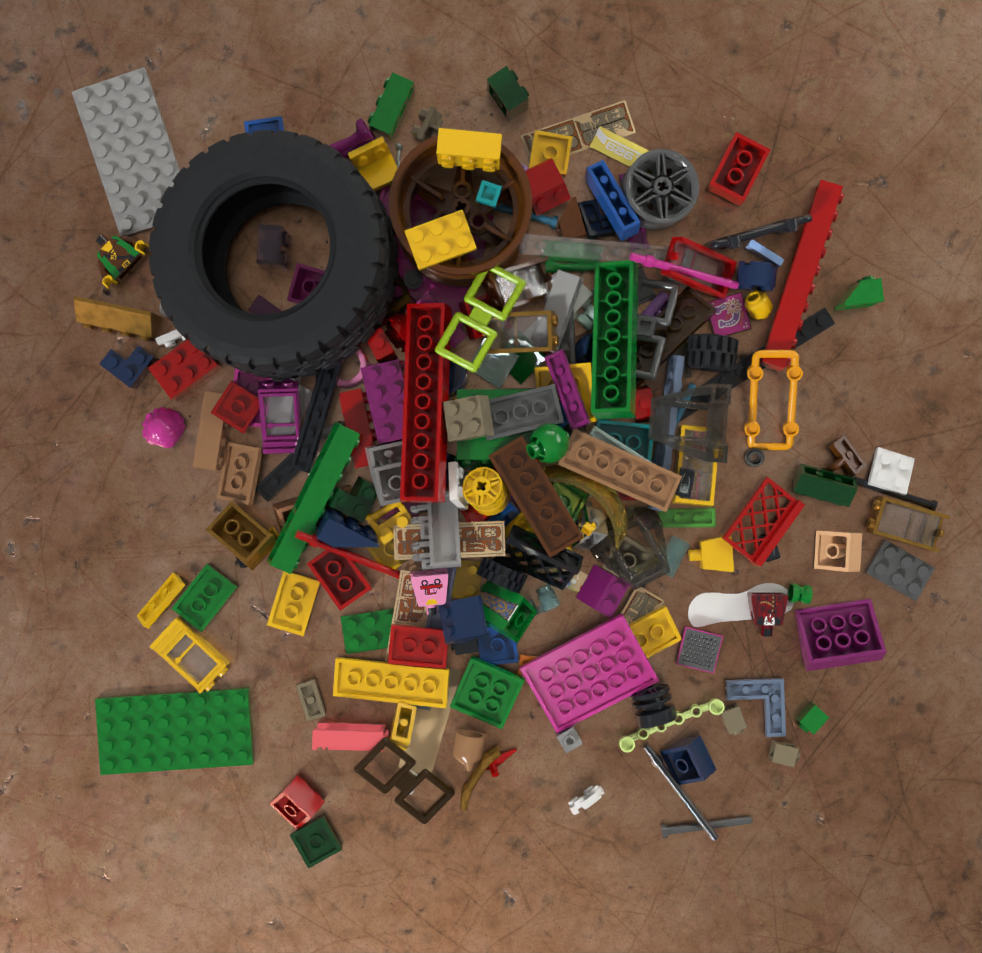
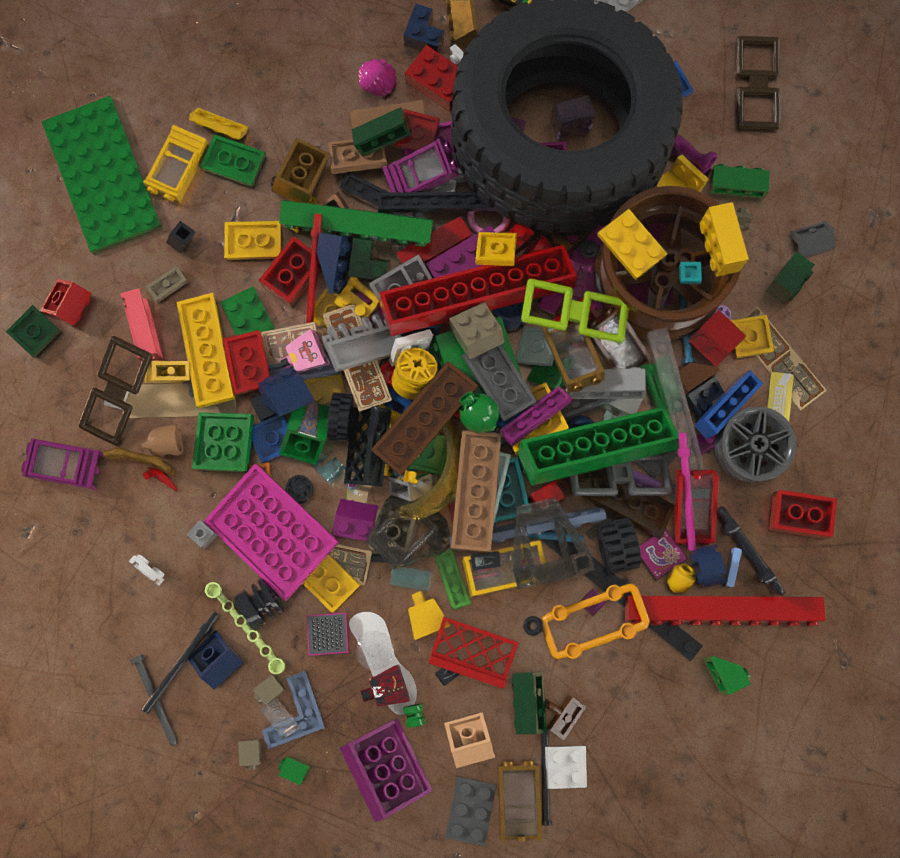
camera: 75 degrees right, 10 degrees down
none -> magenta door [21,438,103,491]
none -> black brick [166,221,196,253]
none -> clear plate [261,698,300,740]
none -> black wheel [285,475,313,504]
none -> dark green brick [351,107,412,157]
none -> clear dish [355,631,394,670]
none -> yellow tile [475,232,517,266]
none -> magenta tile [579,588,607,616]
none -> dark brown bar [736,36,781,130]
none -> dark grey panel [791,221,835,257]

